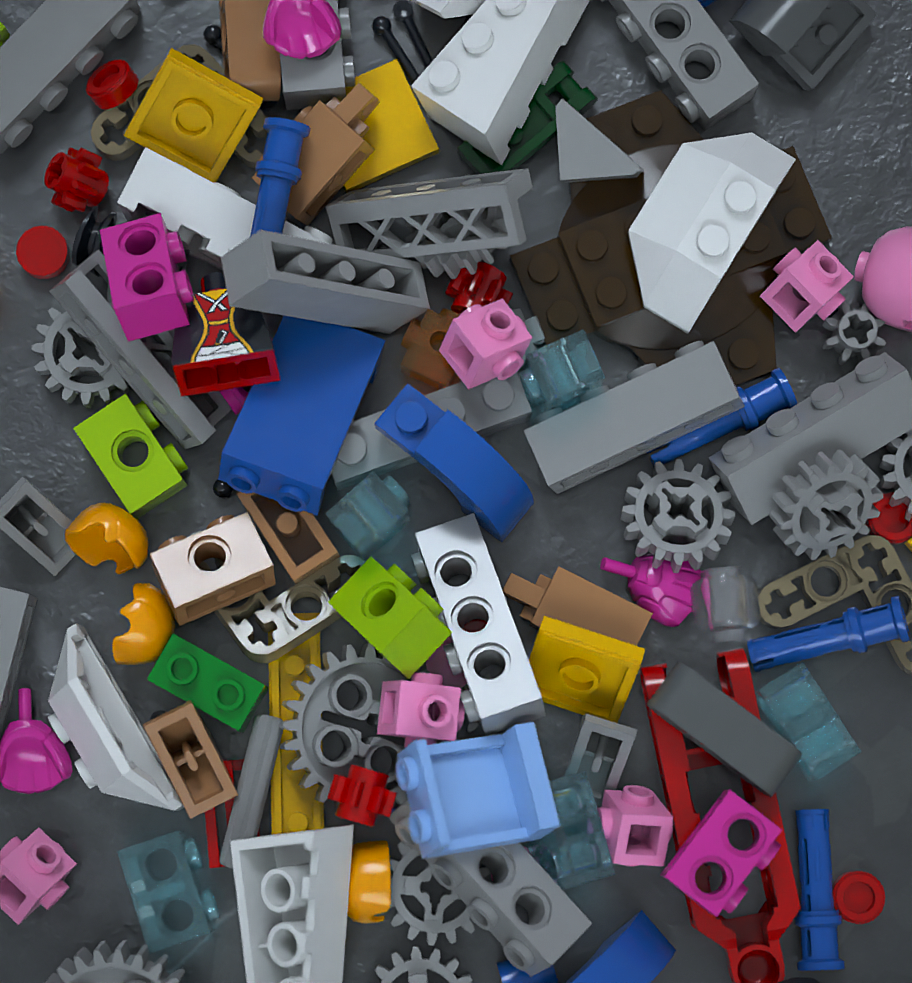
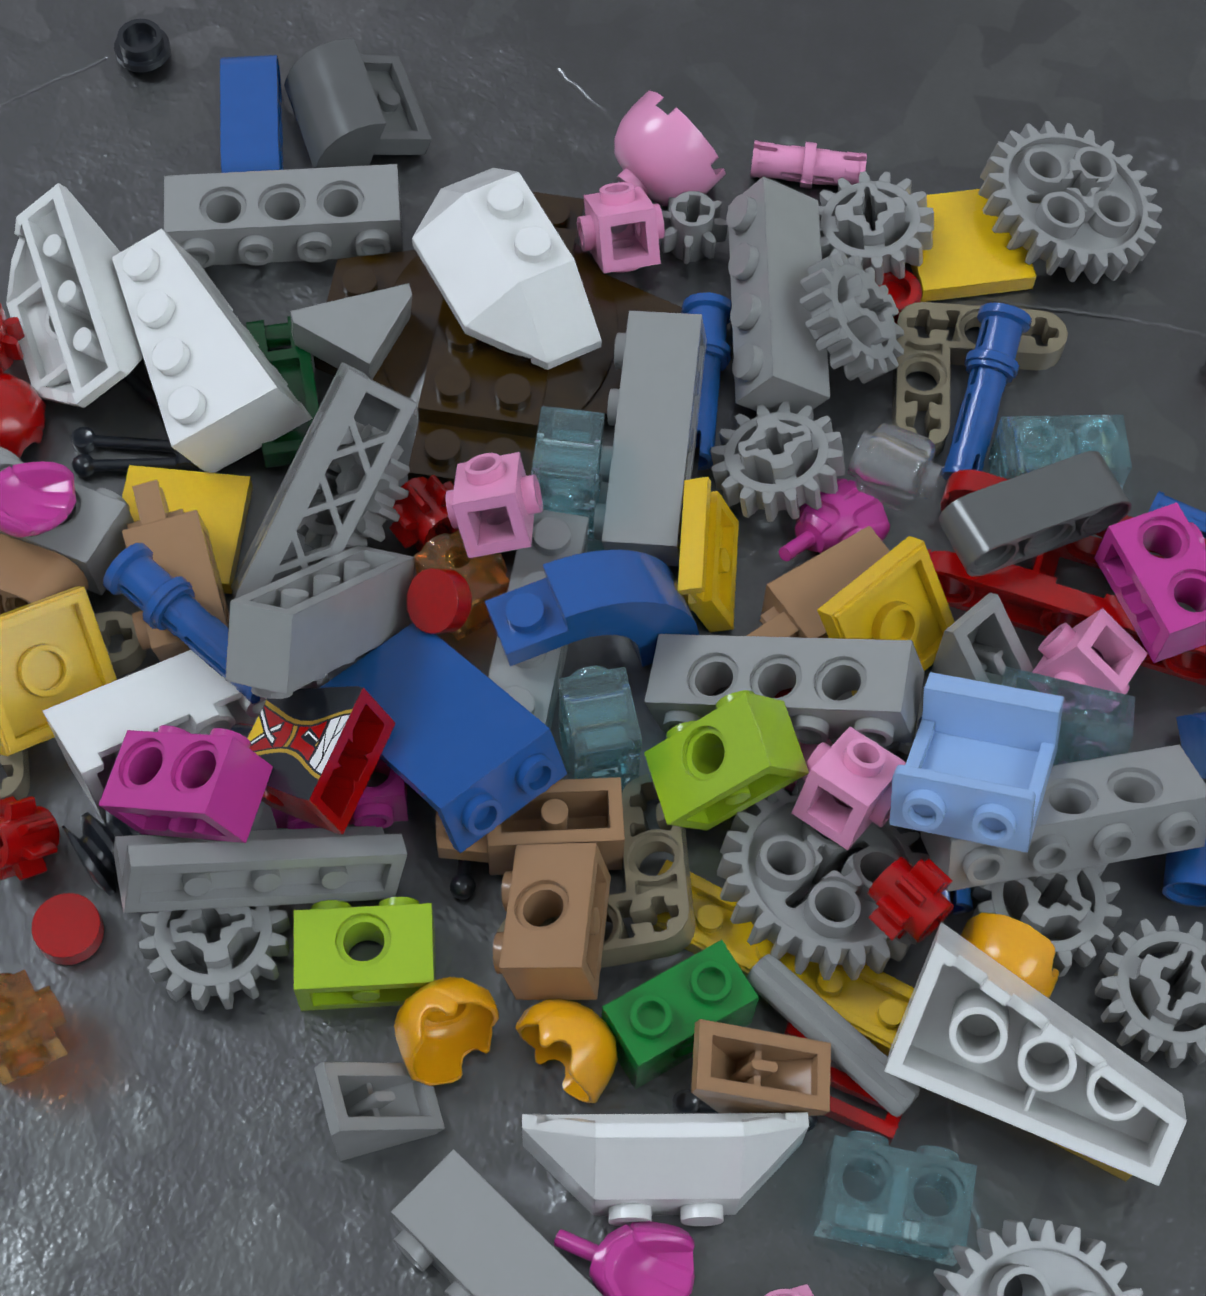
camera: 60 degrees left, 20 degrees down
none -> red tile [407,568,472,634]
none -> yellow plate [678,477,739,633]

